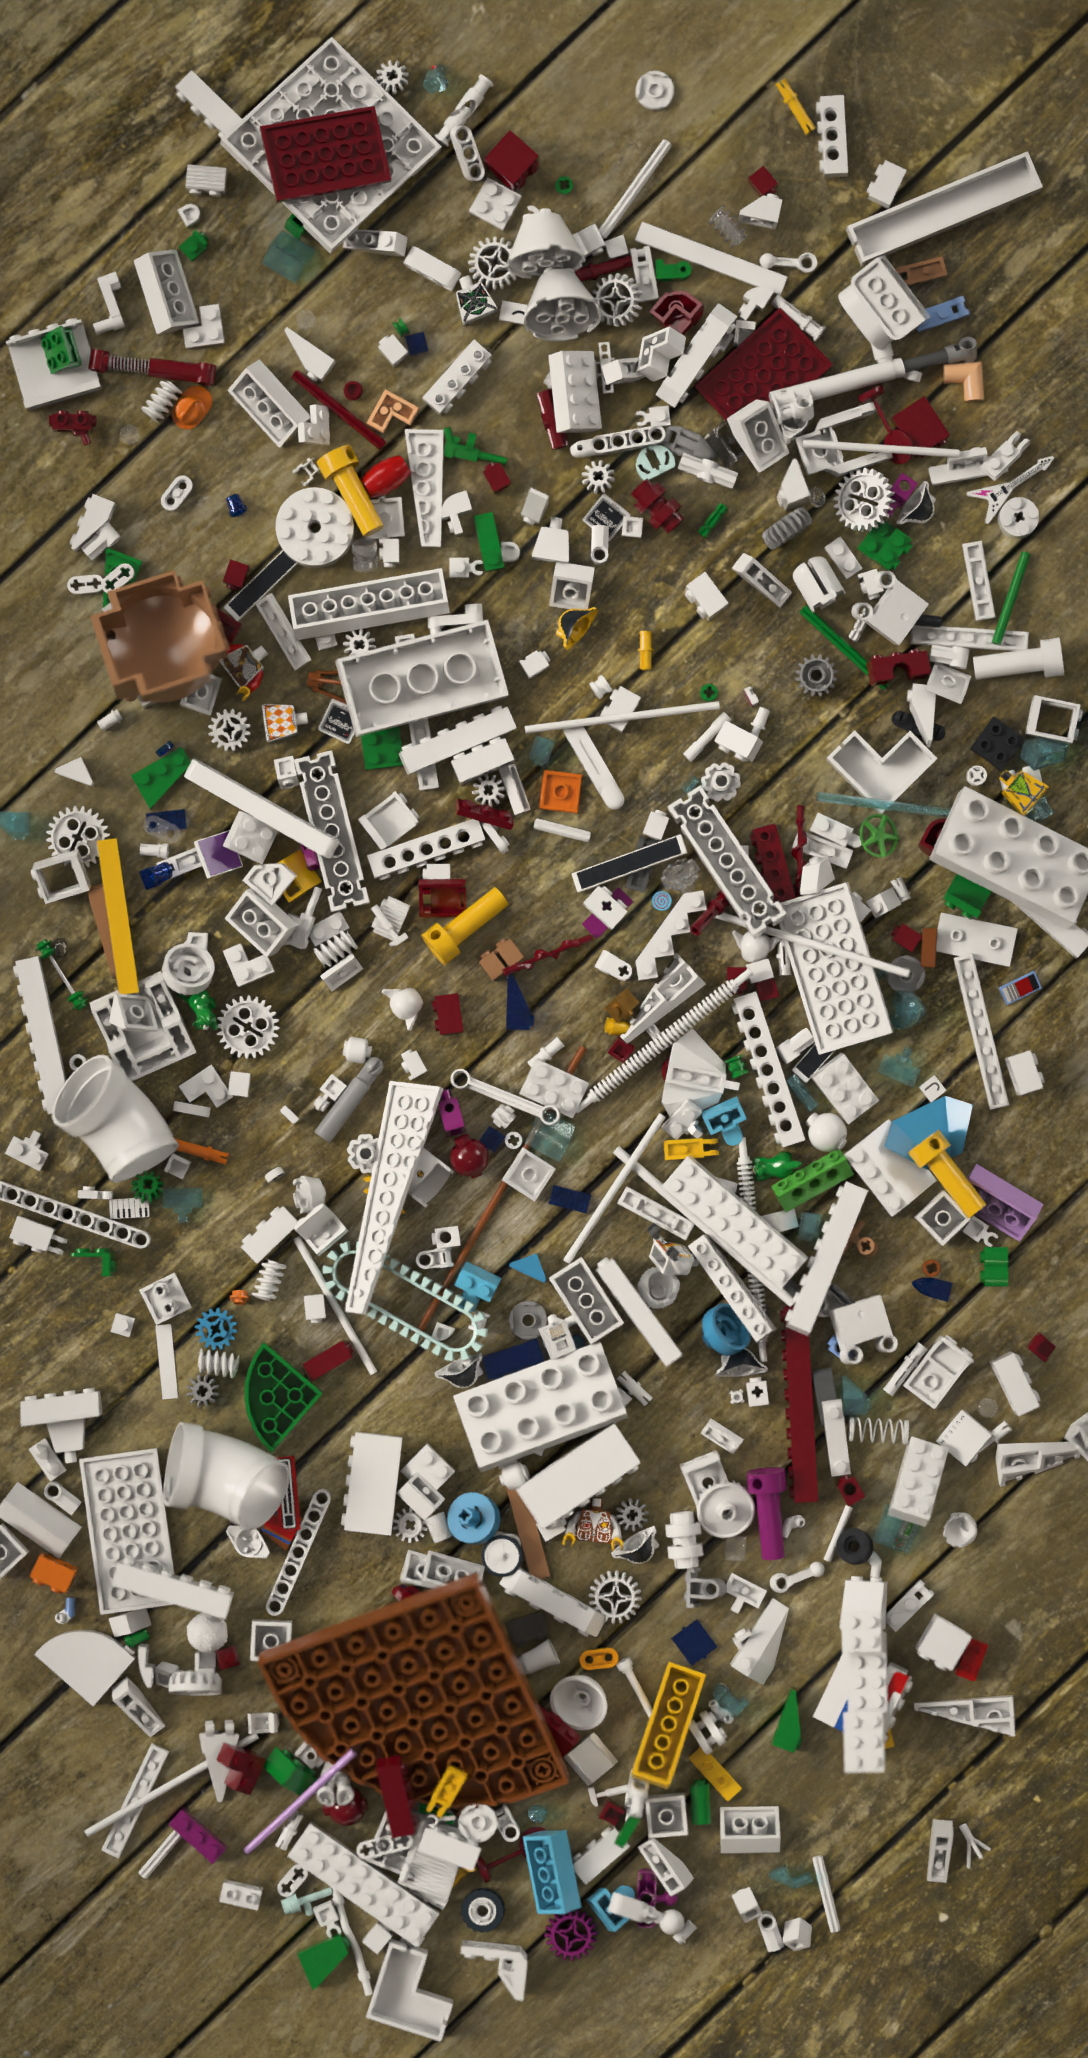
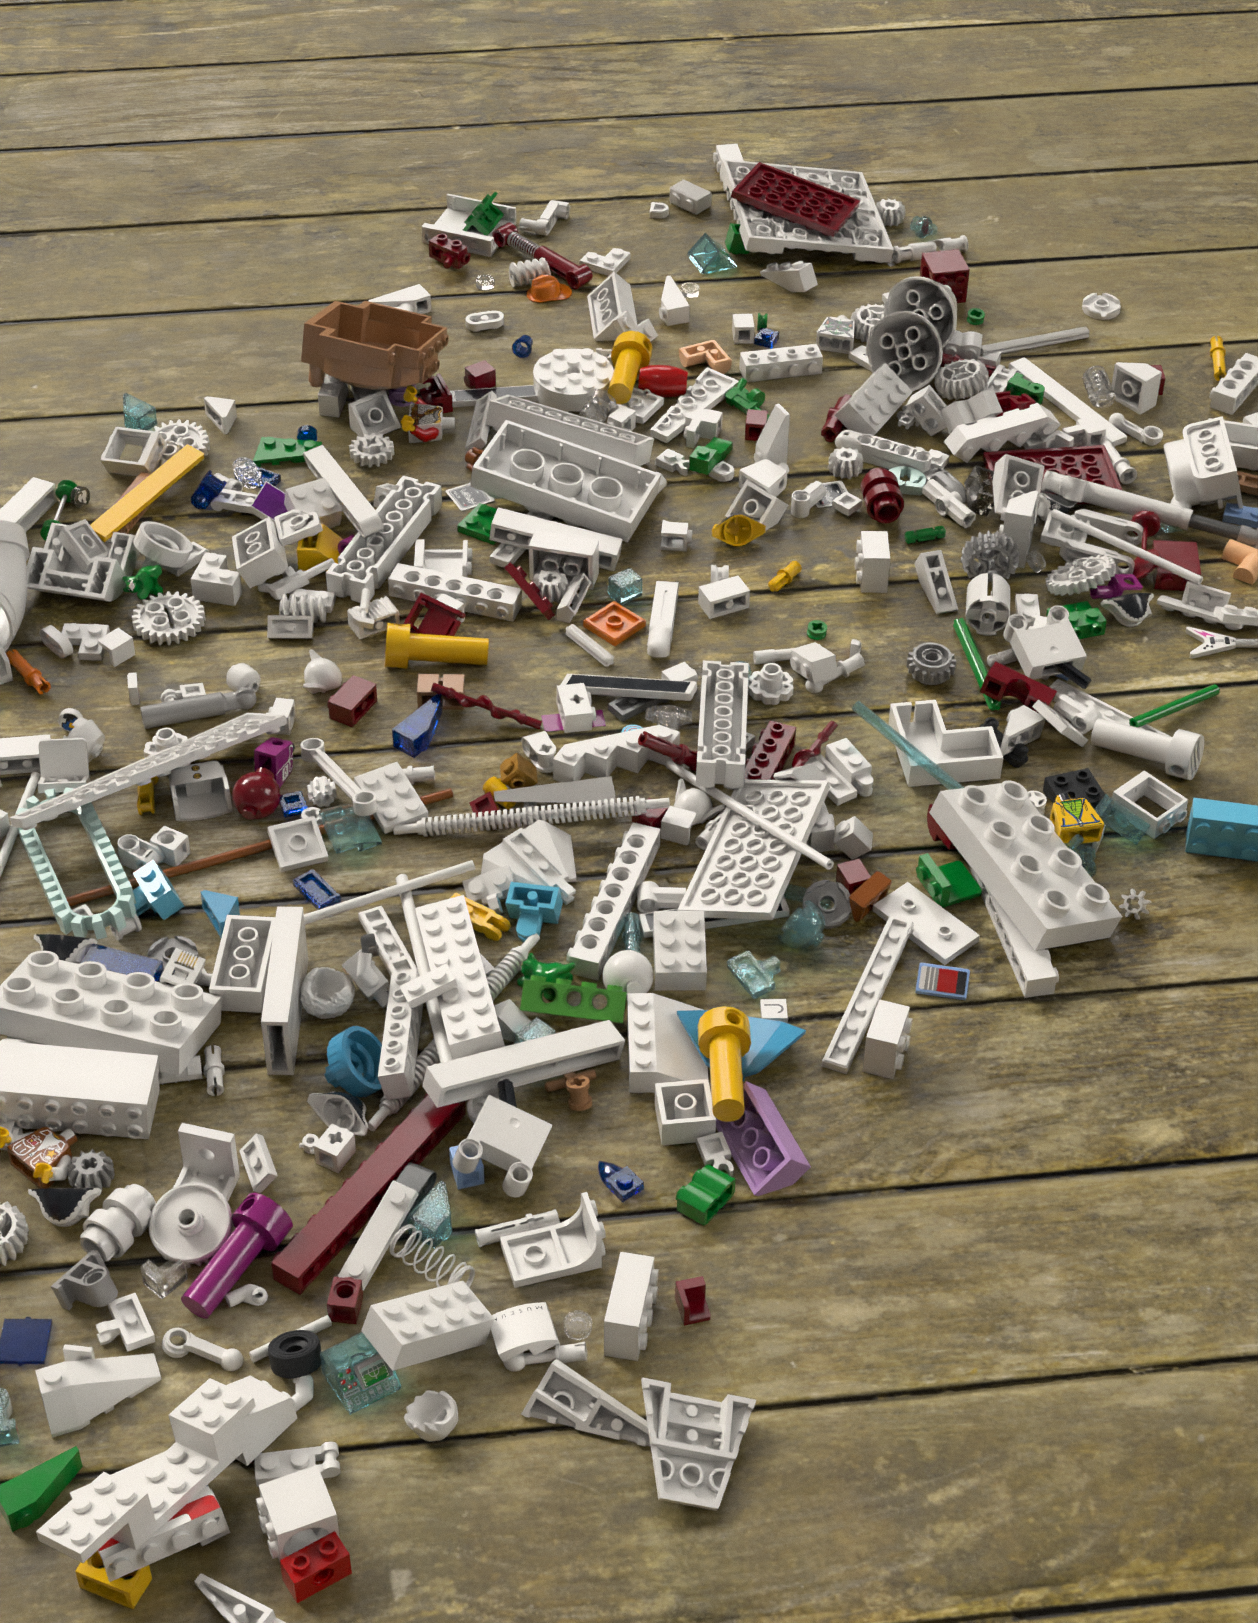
camera: 35 degrees right, 45 degrees down
white pin [97,709,123,732] -> none
white slope [134,249,200,335] -> none
green bracket [179,230,209,262] -> none
torso [262,704,308,743] -> none
dark red axle [291,370,386,449] -> none
dark red plate [343,381,363,401] -> none
white beam [403,246,461,291] -> none
white beam [450,126,485,181] -> none
white plate [480,822,510,855] -> none
white piece [525,701,720,734] -> none
green bush [724,1054,748,1079] -> none
dark red plate [755,978,779,1002] -> none
bright green wheel [860,814,899,858] -> none
white pin [891,877,911,903] -> none
white axle [903,370,922,382] -> none
dark orange bush [922,1259,941,1277] -> none
white plate [962,541,996,621] -> none
white brick [998,497,1039,539] -> none
none -> white plate [399,964,458,1009]

